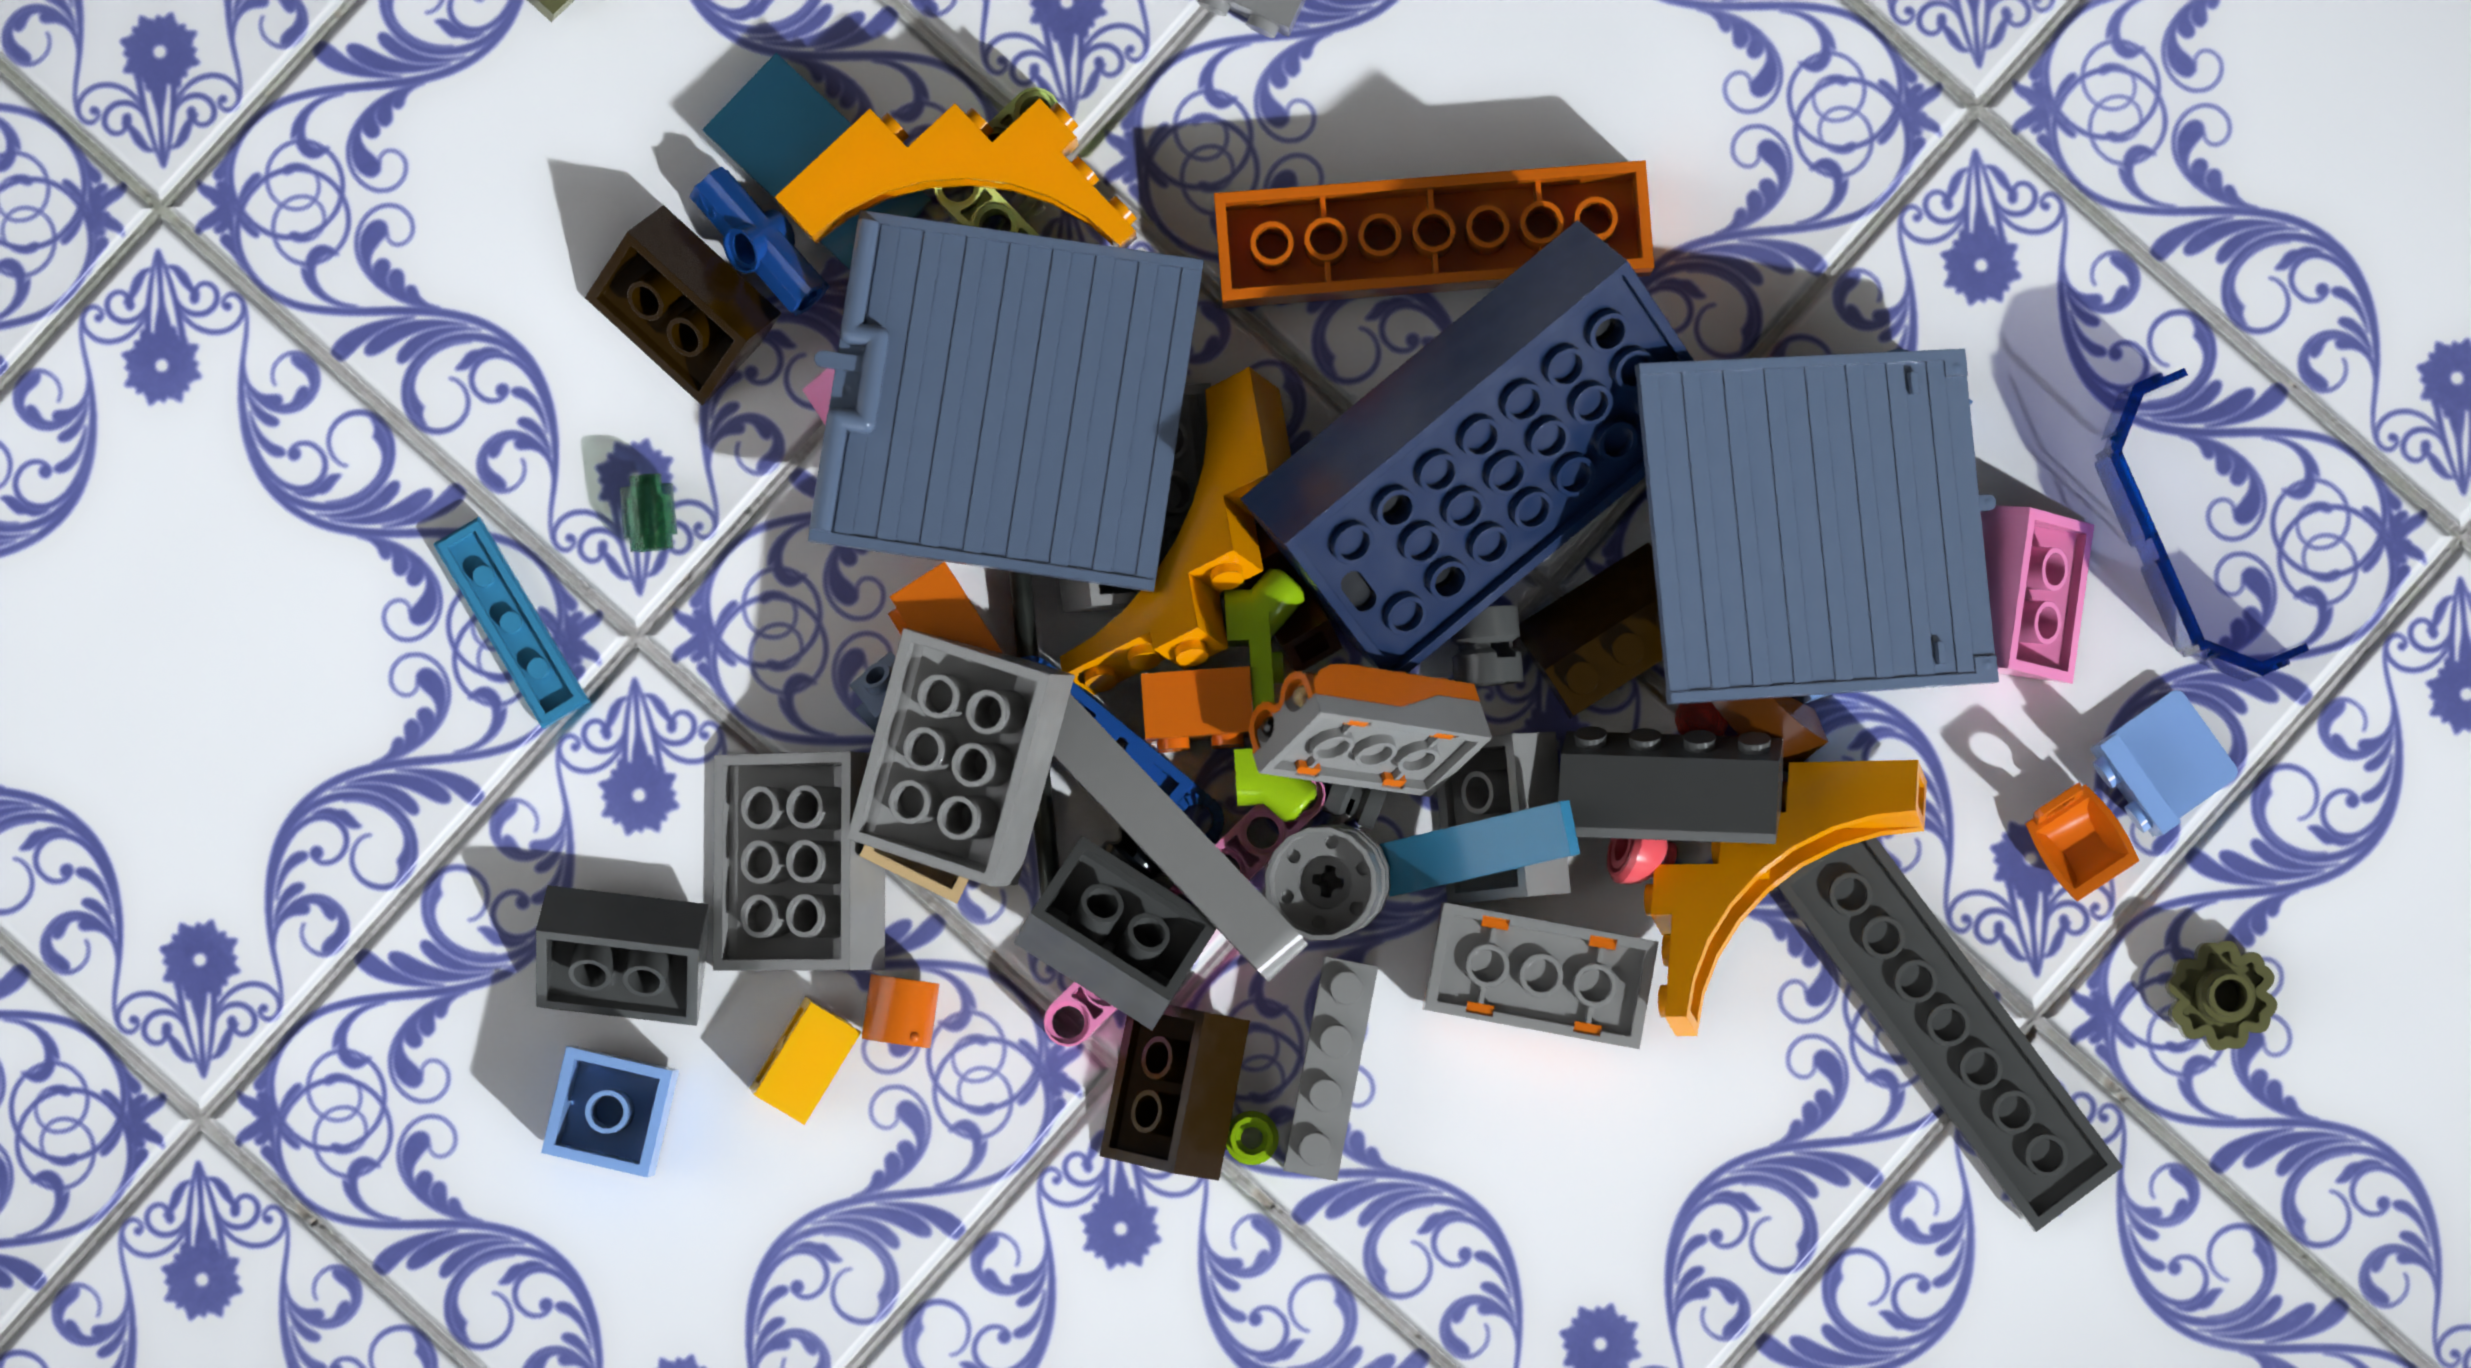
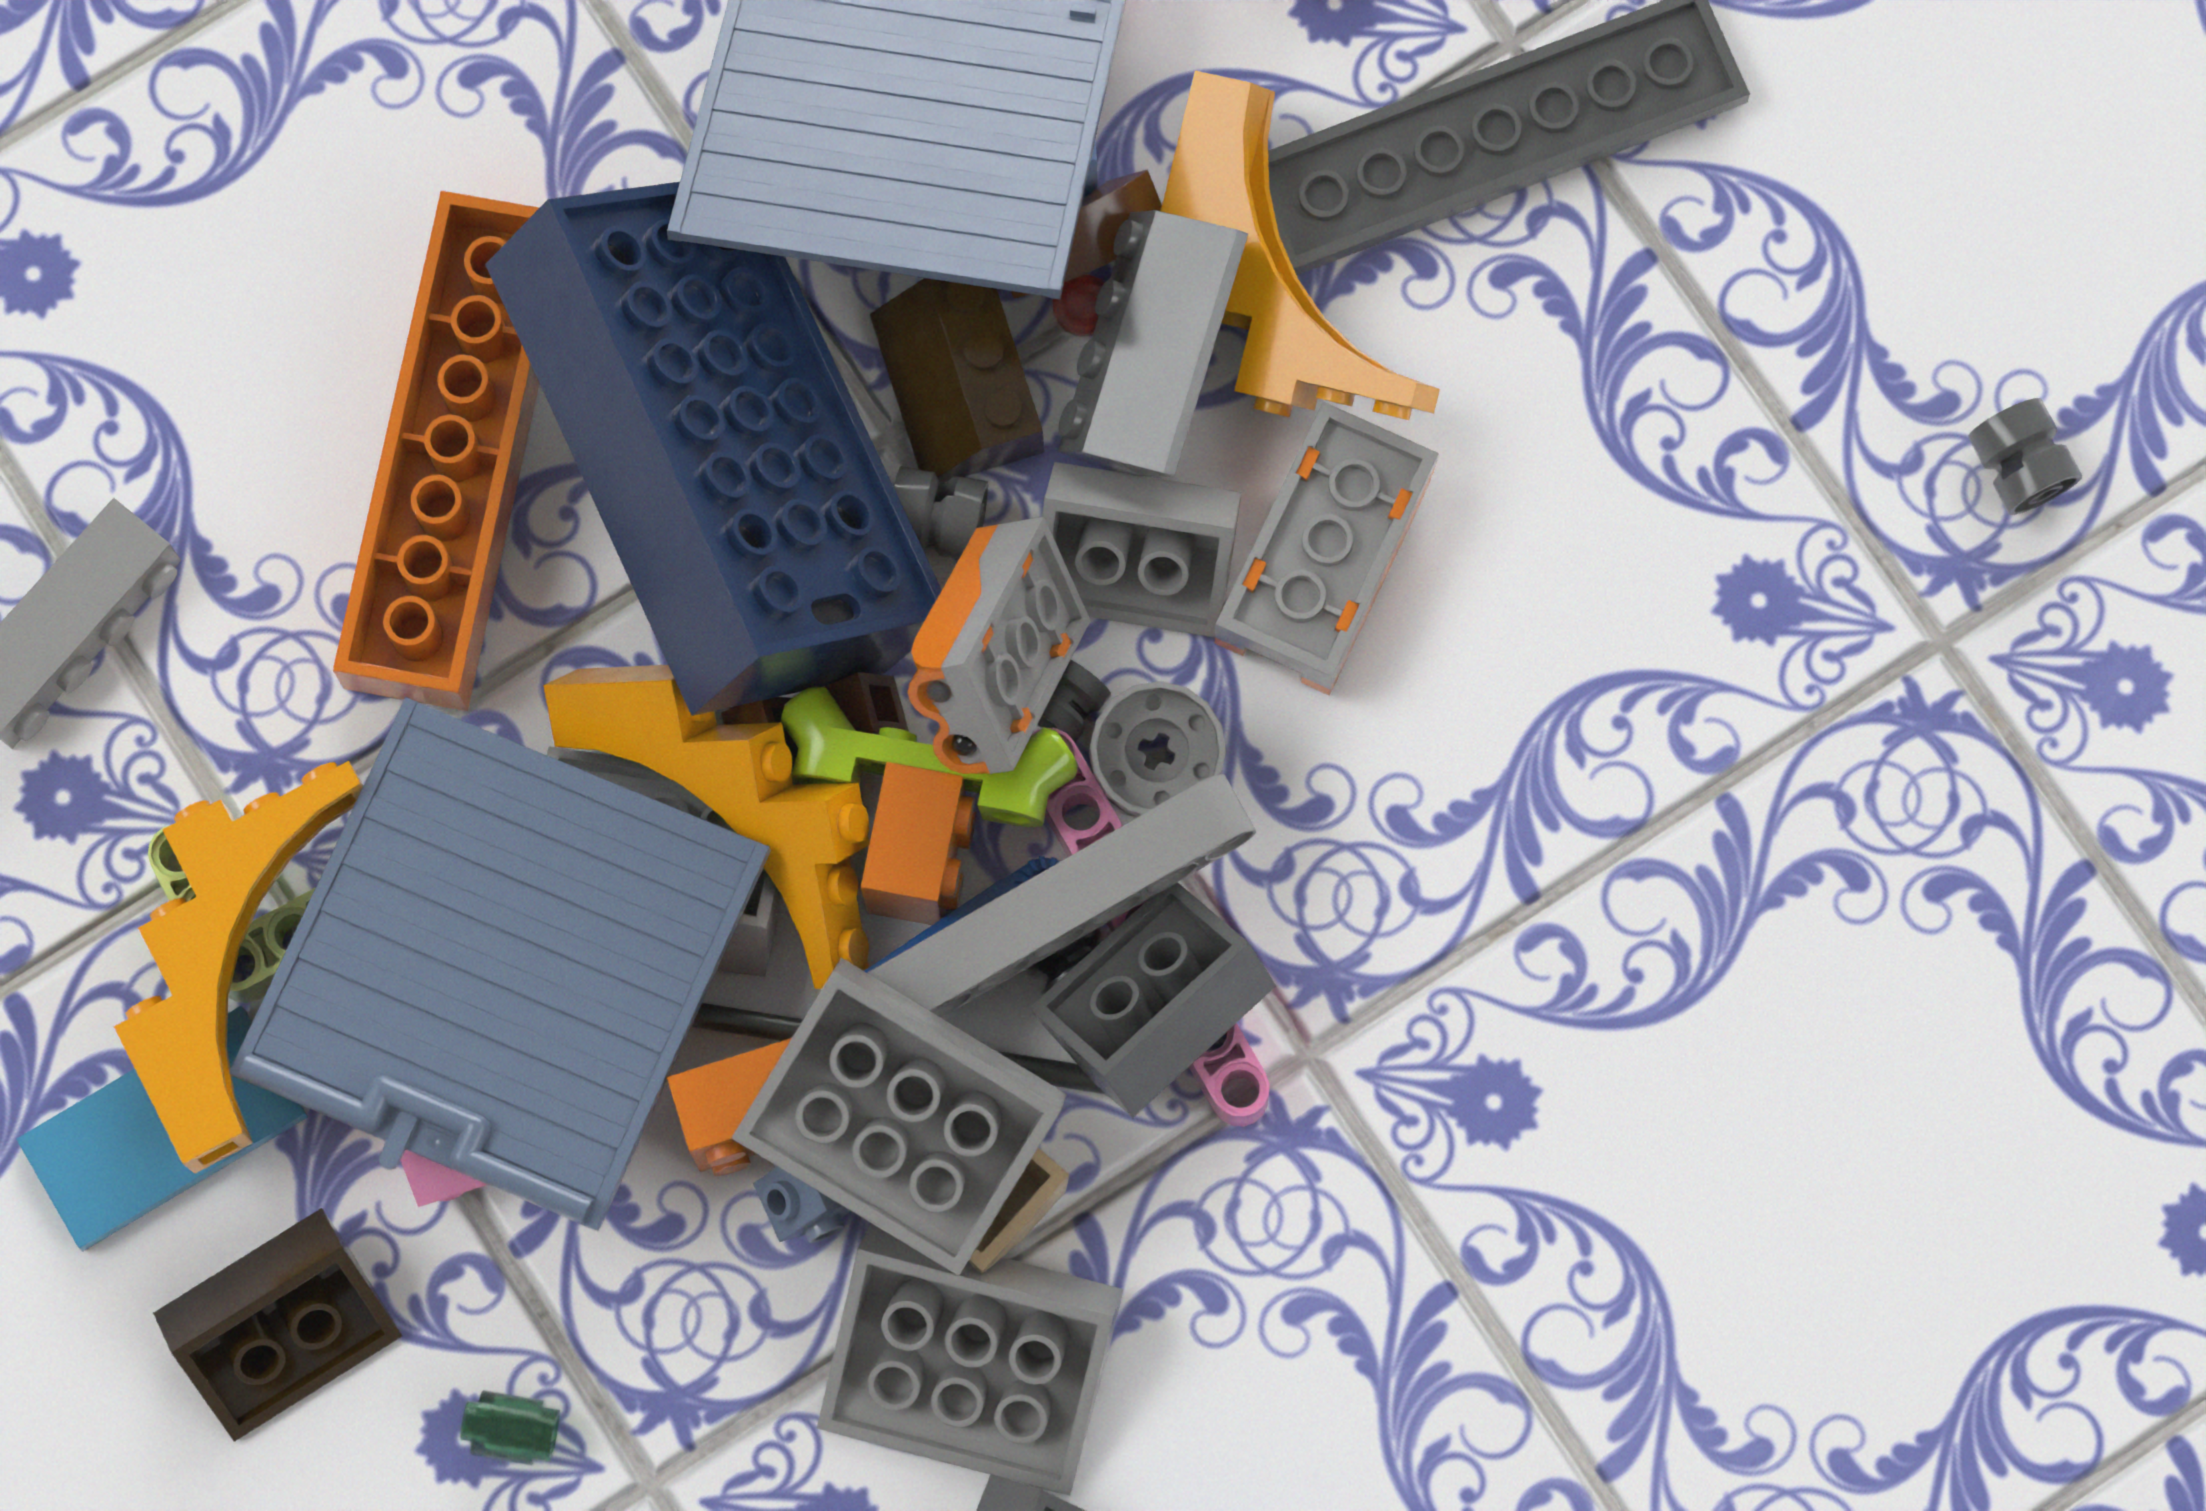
camera: 75 degrees left, 10 degrees down
blue piece [689,167,829,316] -> none
yellow hinge [749,996,861,1125] -> none
orange piece [861,974,940,1048] -> none
dark brown slope [1099,1004,1250,1181] -> none
lime plate [1226,1111,1279,1165] -> none
light grey brick [1283,956,1378,1181] -> none
dark azure tile [1379,800,1580,897] -> none
coral brick [1607,838,1677,885] -> none

